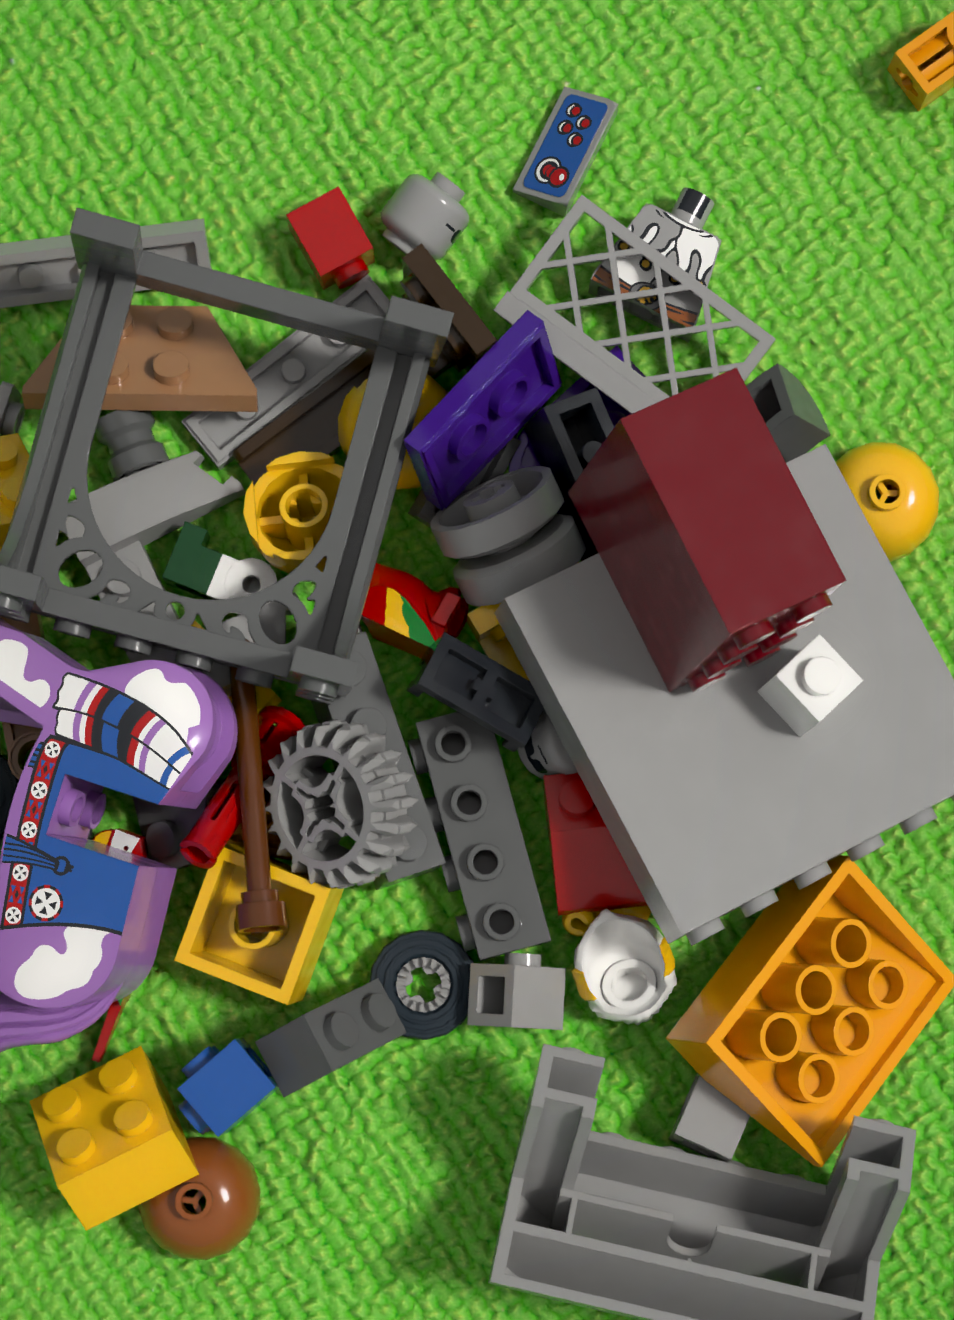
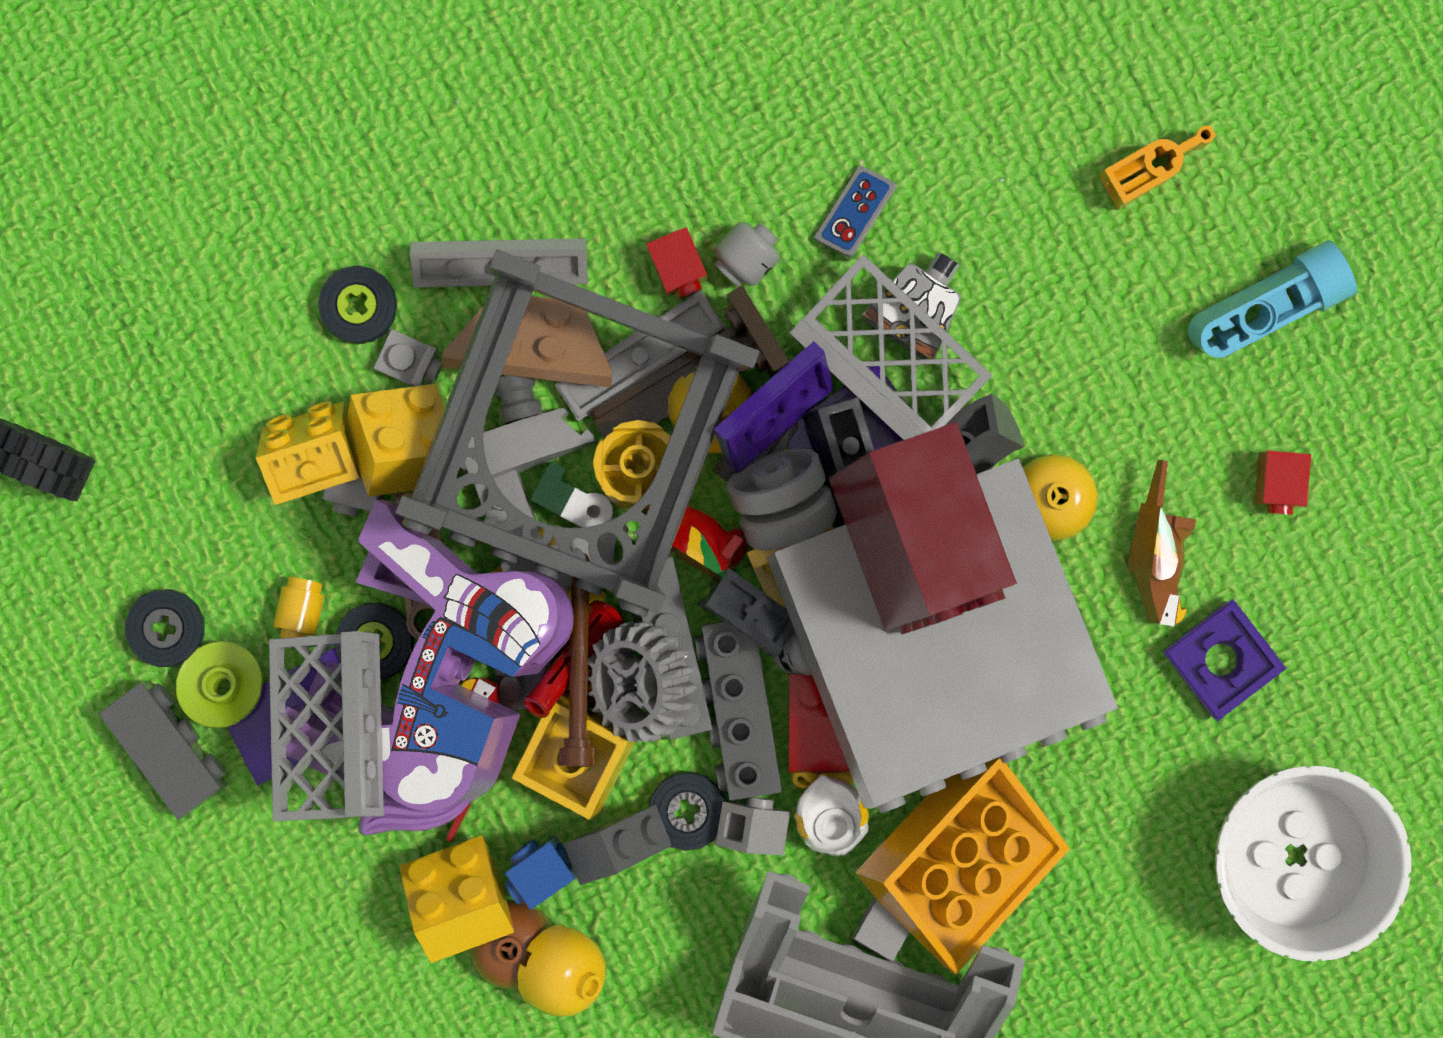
camera: 10 degrees right, 5 degrees up
white brick [757,634,863,737] -> none
none -> yellow cylinder [518,925,606,1017]

